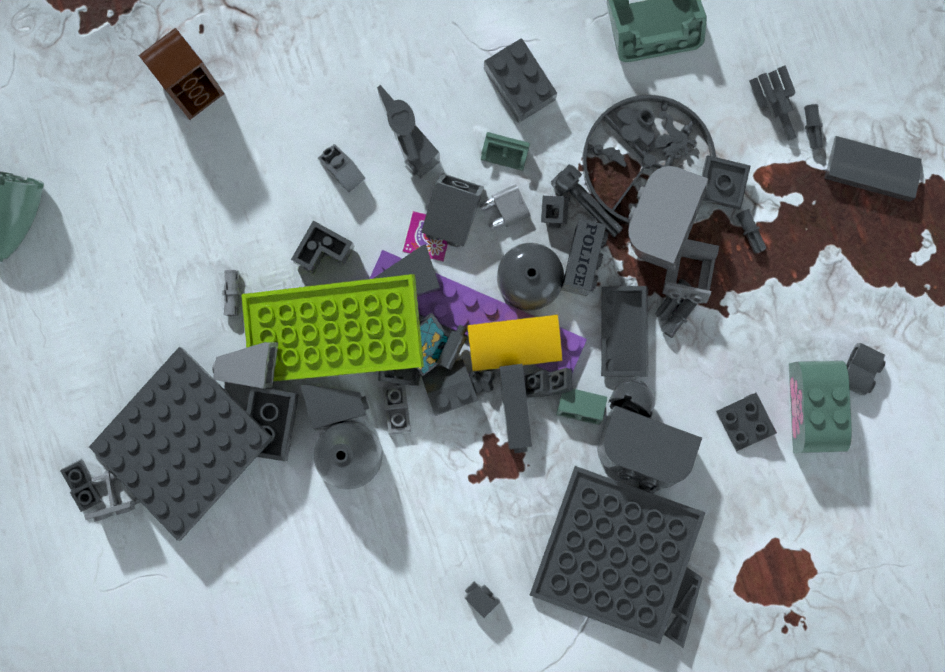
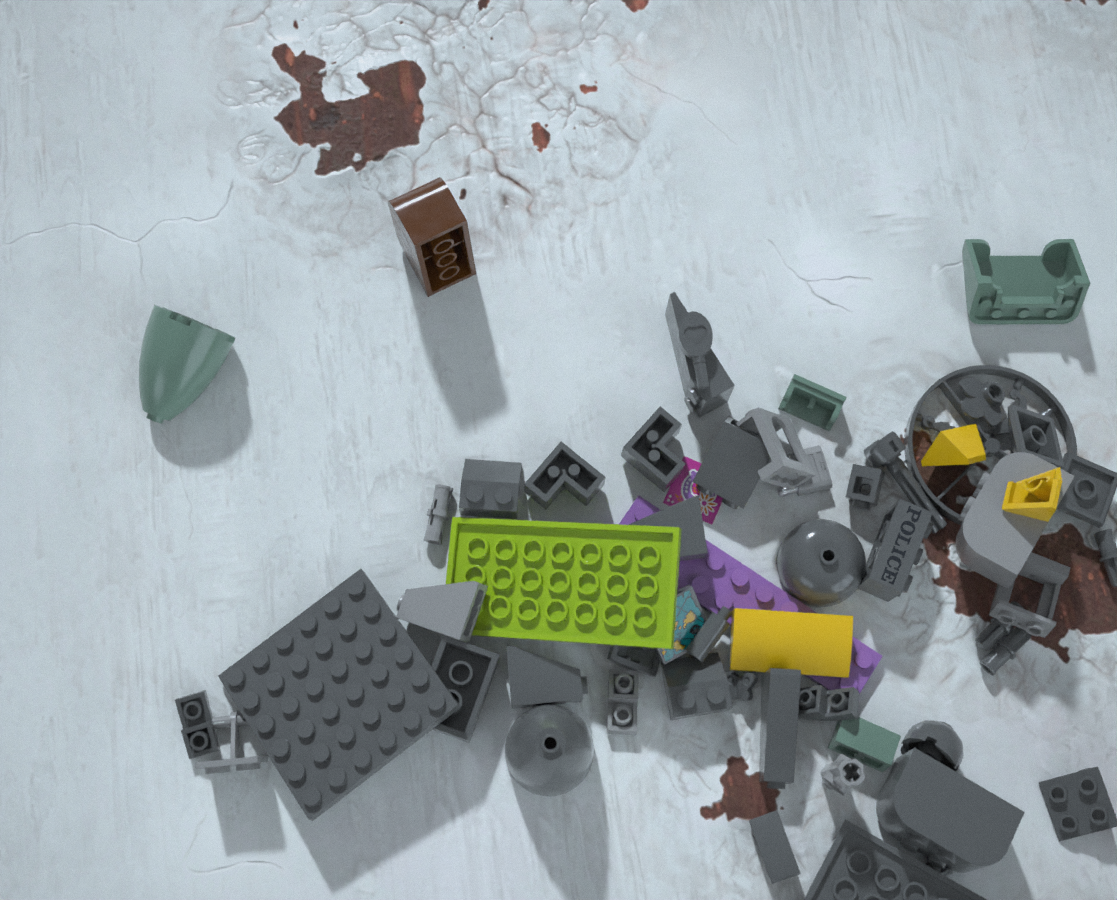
camera: 10 degrees right, 10 degrees down
dark grey slope [318,144,366,192] -> none
dark grey brick [484,38,557,123] -> none
dark grey slope [601,286,648,377] -> none
none -> dark grey slope [459,459,522,519]
none -> dark grey brick [621,406,686,492]
none -> light grey panel [737,407,815,490]
none -> dark grey slope [749,810,801,884]
none -> light grey piece [820,754,866,795]
none -> yellow slope [921,424,986,466]
none -> yellow slope [1002,467,1062,522]
none -> dark grey slope [1008,404,1065,469]

